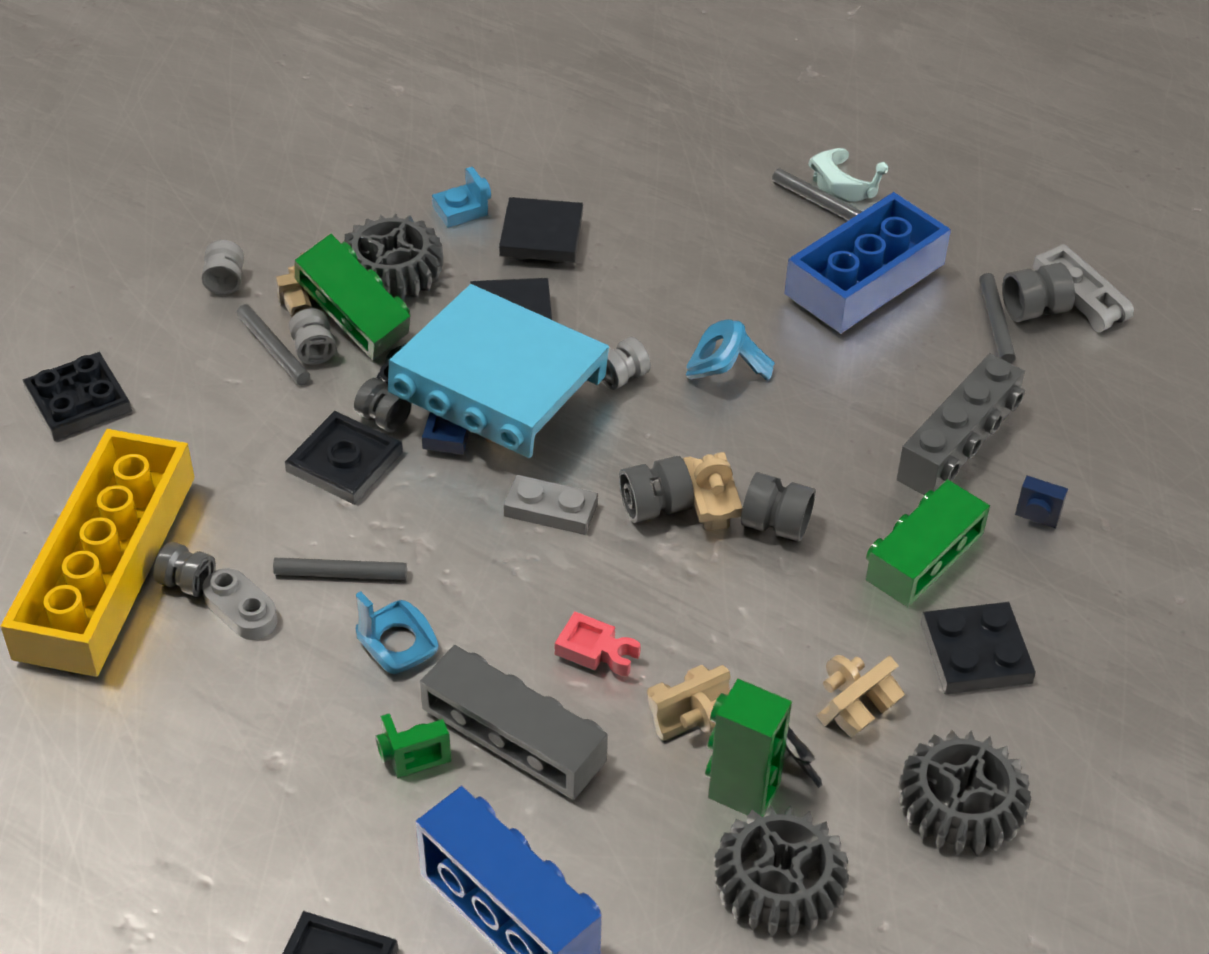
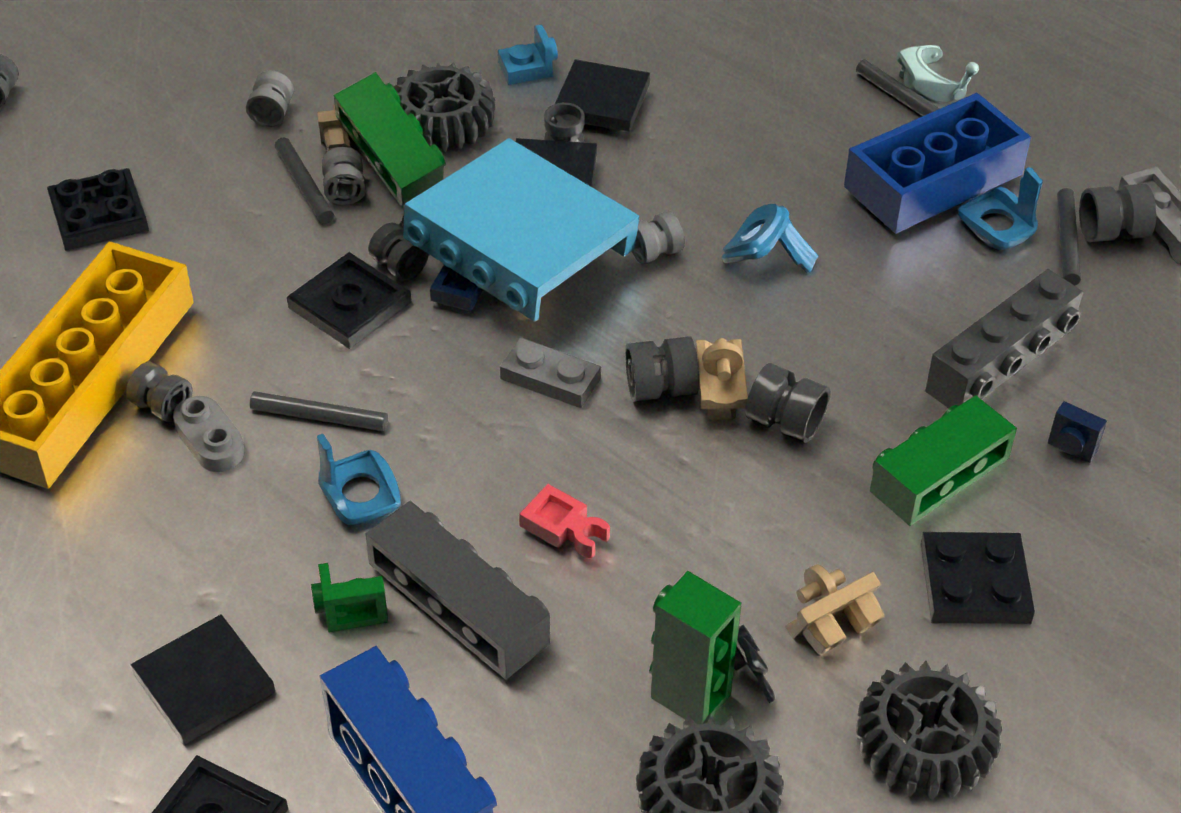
camera: 10 degrees right, 0 degrees up
tan hips [647,665,731,741] -> none
none -> black tile [131,614,275,745]
none -> dark grey wheel [544,102,585,142]
none -> dark azure piece [958,167,1043,250]

